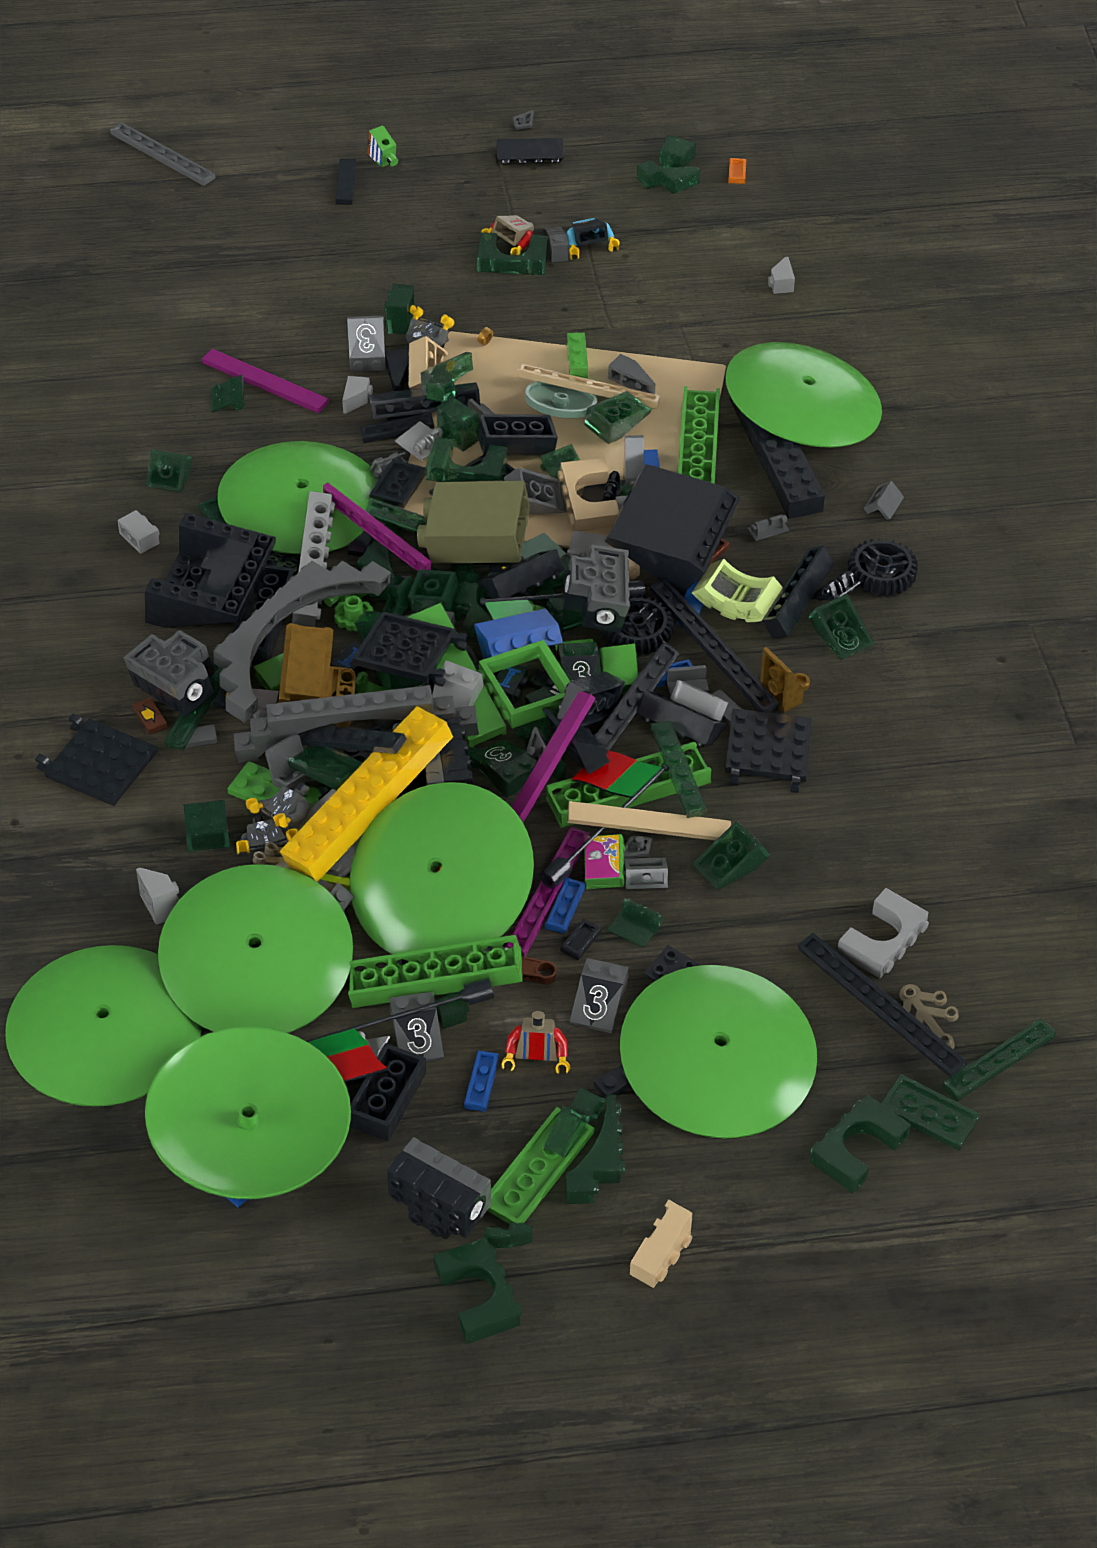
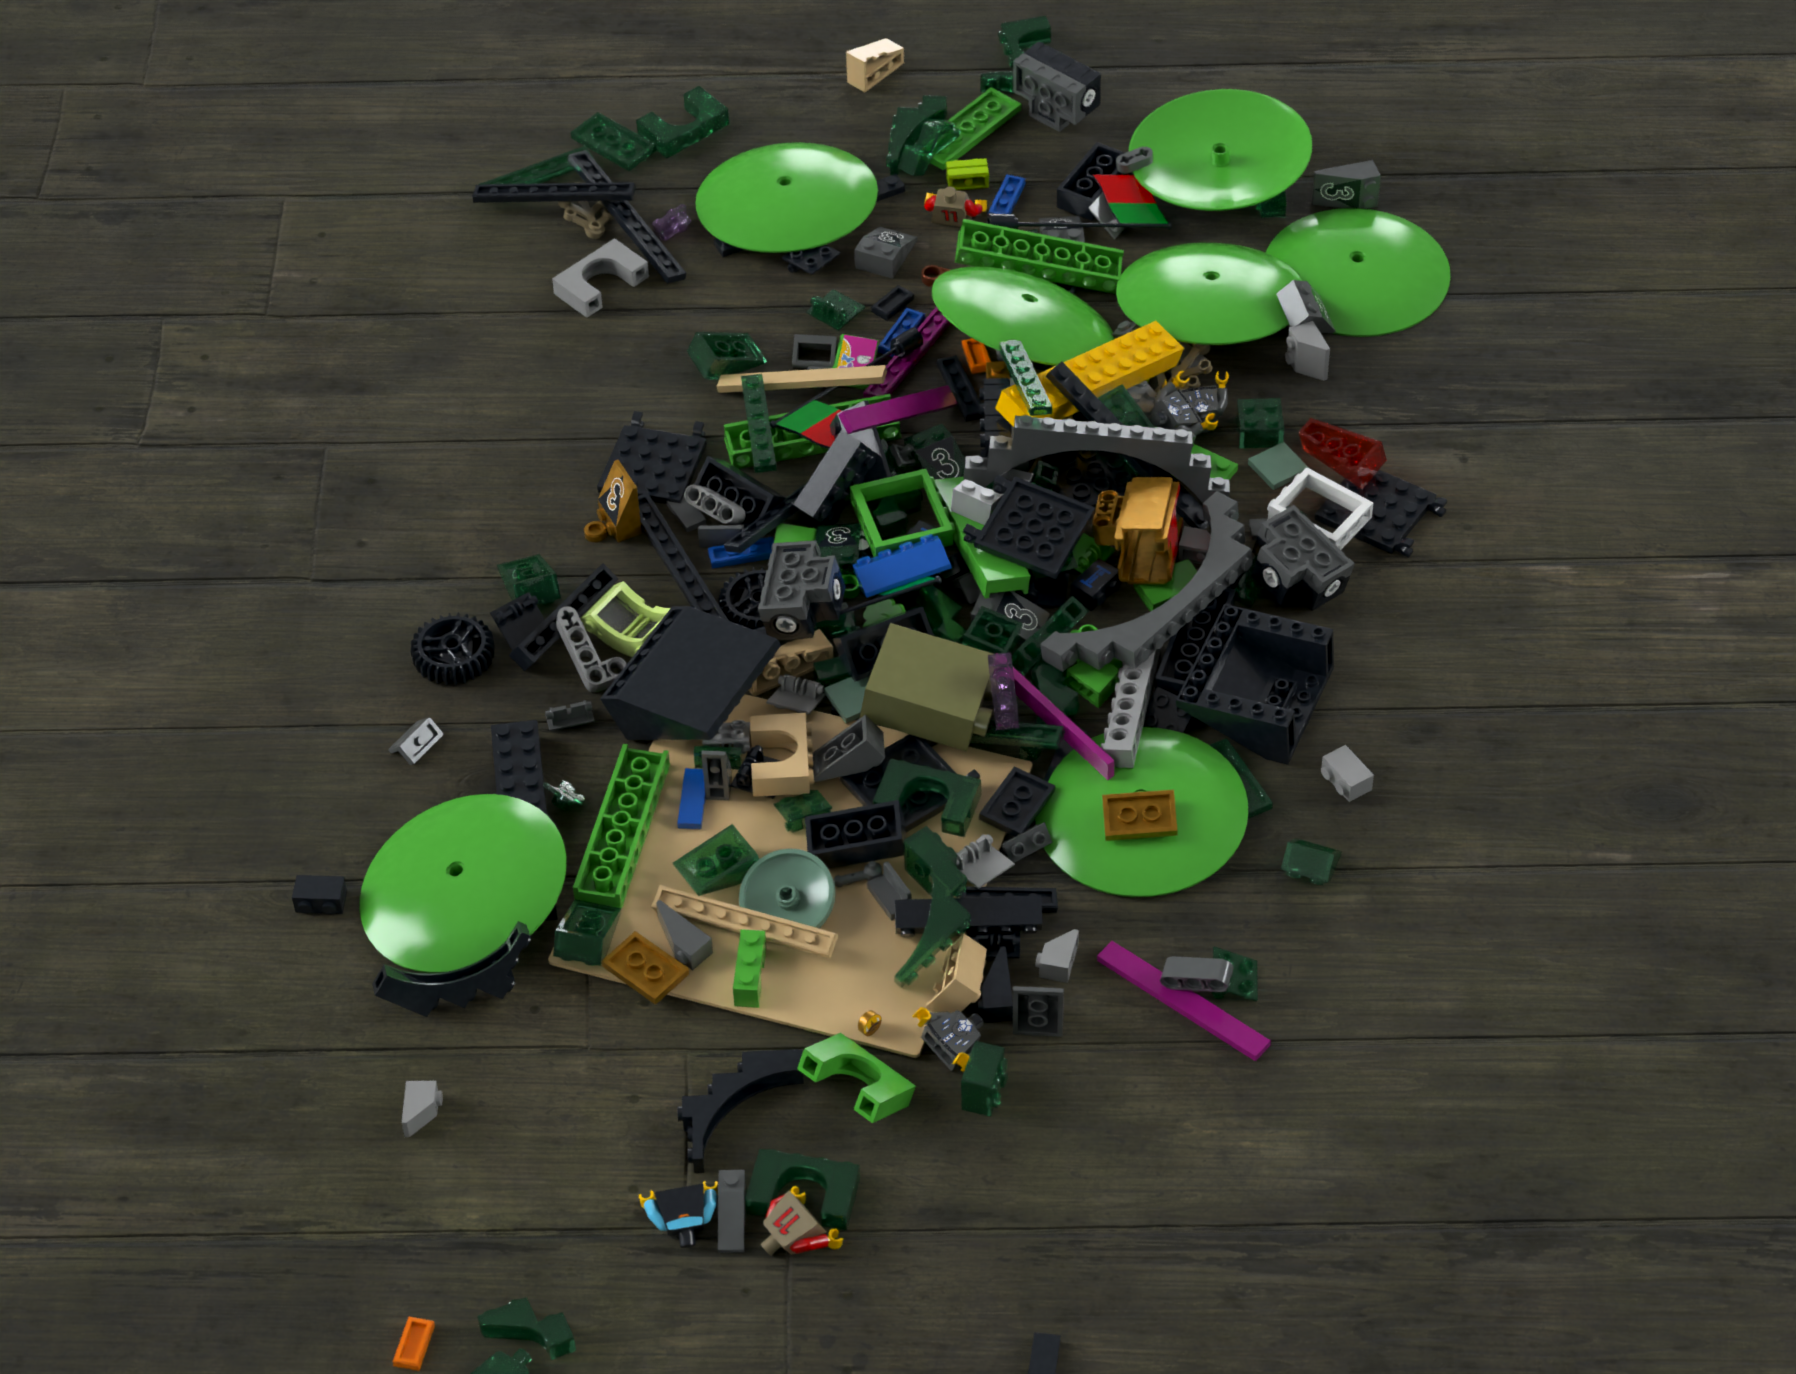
camera: 170 degrees left, 0 degrees up
none -> black brick [292,875,347,914]
none -> black arch [372,921,531,1017]
none -> black tile [472,182,636,203]
none -> clear green animal [543,781,586,810]
none -> clear green slope [553,899,622,966]
none -> light grey beam [556,606,627,693]
none -> pearl gold plate [602,931,689,1005]
none -> clear purple hips [653,204,691,241]
none -> black arch [677,1049,804,1173]
none -> bright green arch [797,1033,916,1123]
none -> lime brick [946,158,989,190]
none -> clear purple brick [988,652,1020,730]
none -> clear green plate [999,340,1052,416]
none -> pearl gold plate [1102,790,1178,841]
none -> dark grey beam [1116,147,1153,173]
none -> dark grey beam [1160,956,1234,992]
none -> sand green tile [1248,442,1309,490]
none -> white window [1267,468,1373,550]
none -> dark grey slope [1276,280,1335,333]
none -> clear red wedge [1298,418,1387,489]
none -> dark grey slope [1312,160,1381,209]

